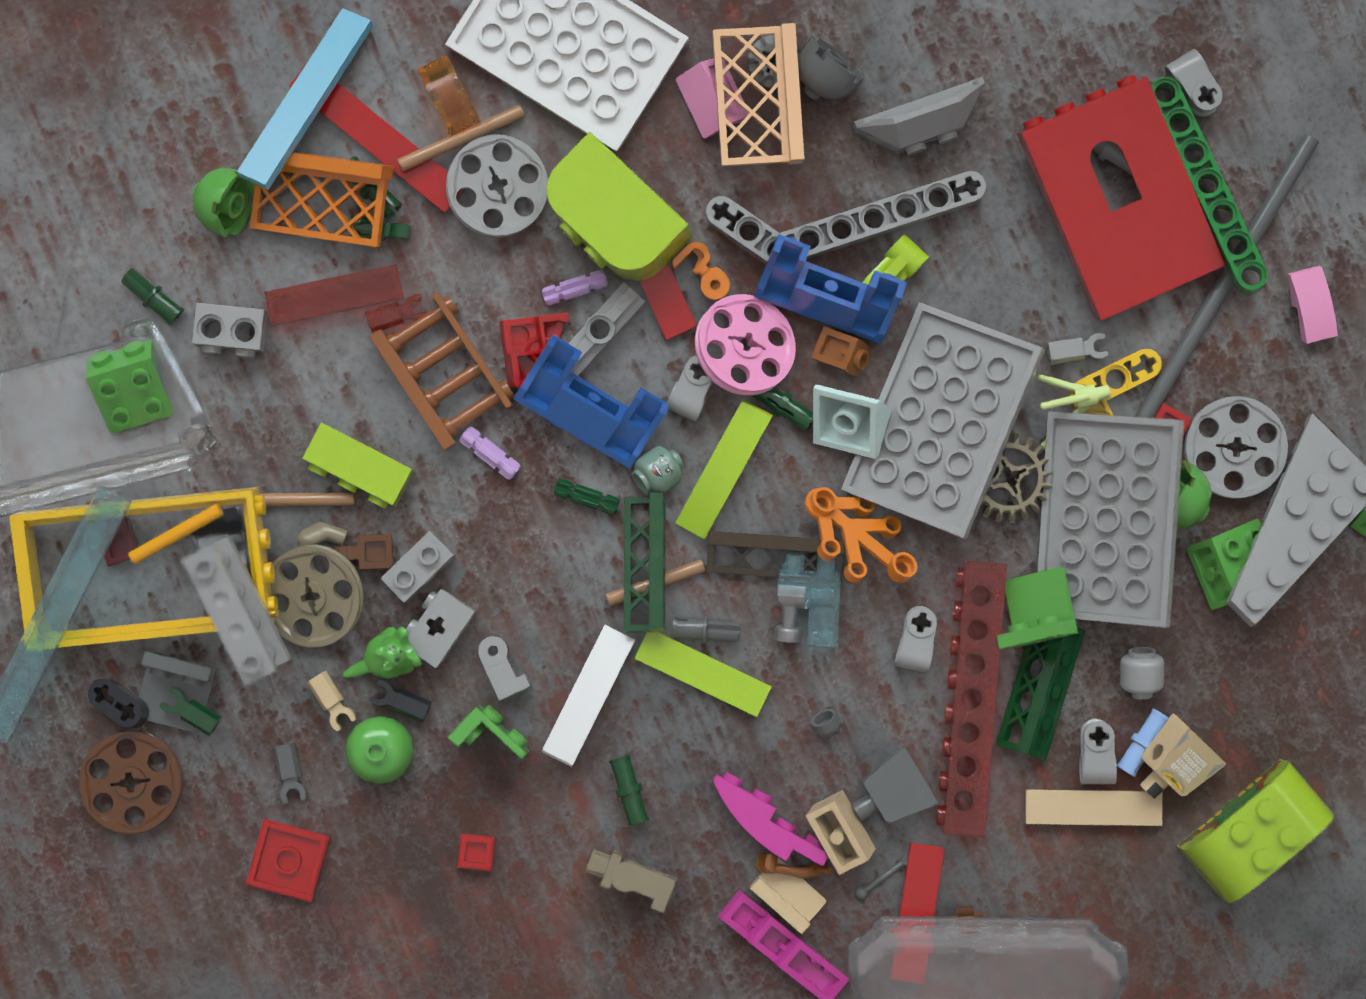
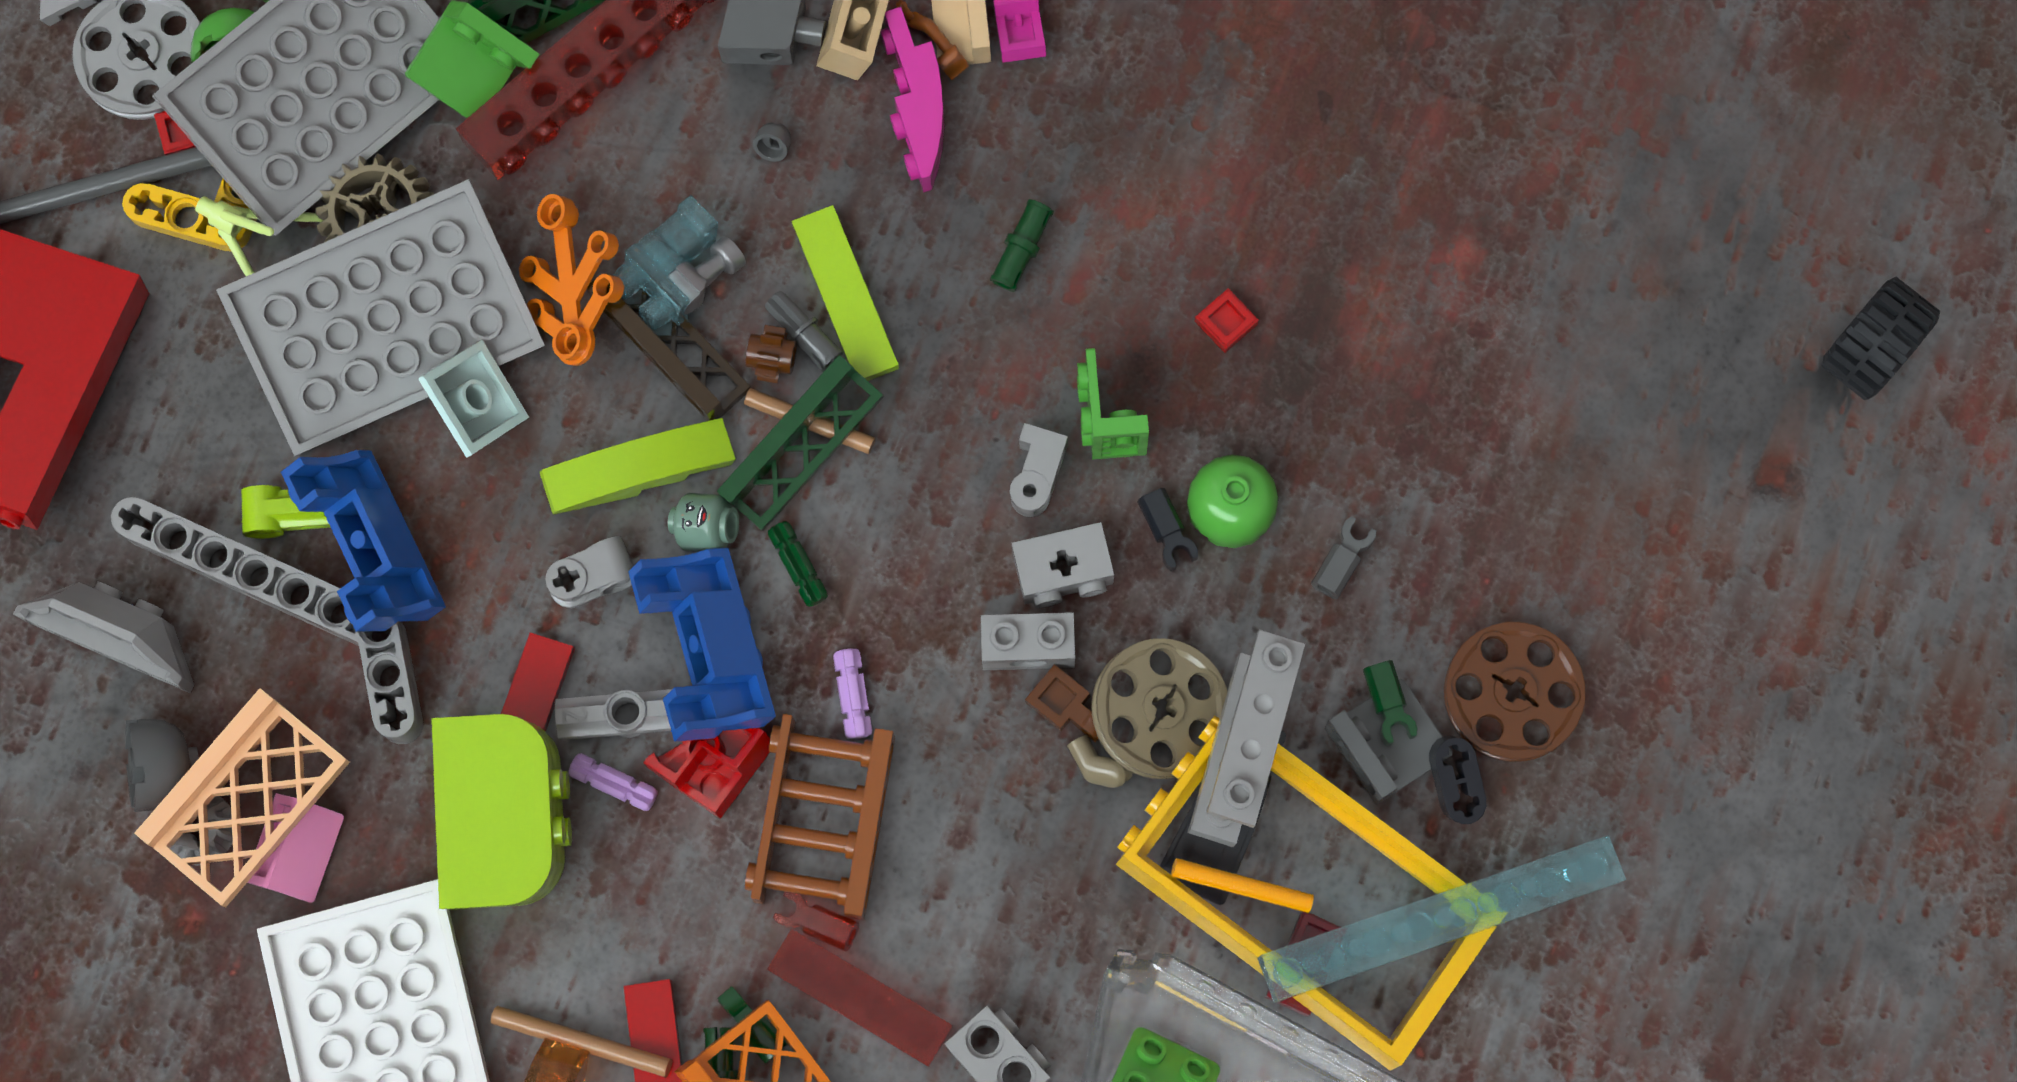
camera: 140 degrees left, 10 degrees down
red tile [246,818,330,903] -> none
medium nougat bar [259,492,355,507] -> none
lime brick [302,422,414,509] -> none
tan bar [307,671,357,731] -> none
bright green animal [343,626,421,679] -> none
light grey wedge [446,135,548,237] -> none
white slope [542,625,635,767] -> none
dark tan hips [585,849,676,913] -> none
orange leg [672,242,730,302] -> none
bright pink wedge [695,294,796,395] -> none
dark green pin [750,387,813,432] -> none
dark orange bracket [811,327,870,377] -> none
light grey piece [895,606,937,673] -> none
light grey bar [1047,333,1108,365] -> none
none -> reddish brown gear [746,324,797,384]

